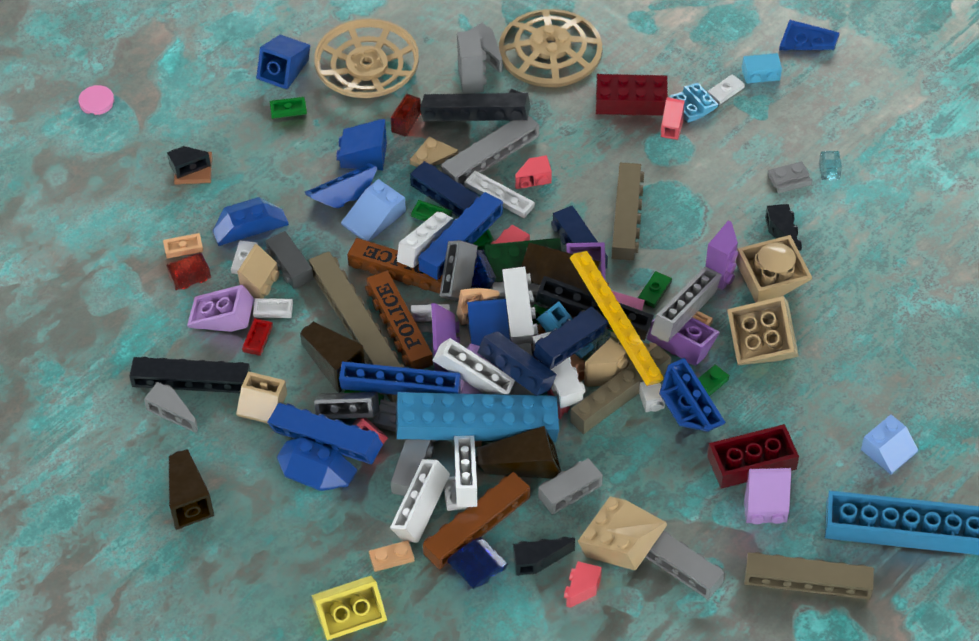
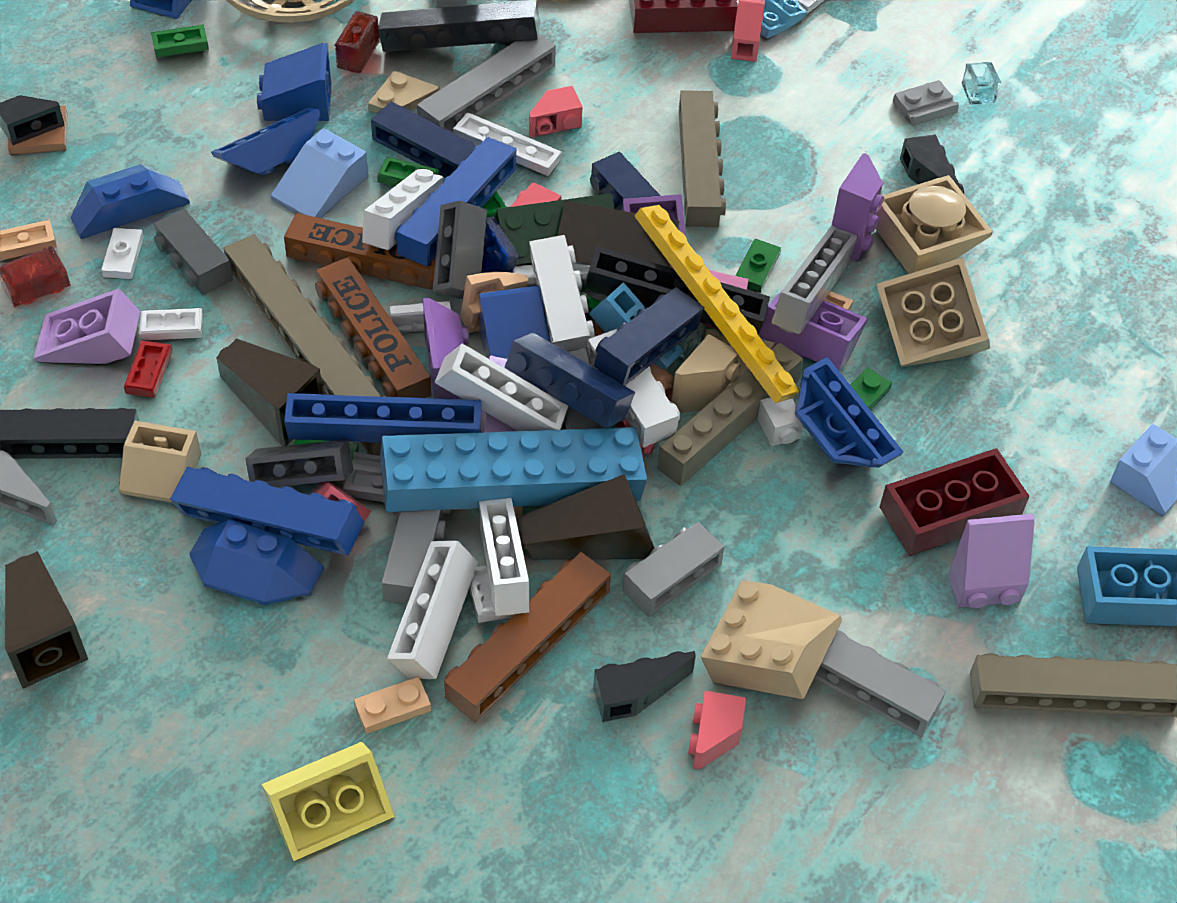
camera: 10 degrees left, 0 degrees up
tan slope [237,244,280,299] -> none
clear blue slope [447,537,508,589] -> none

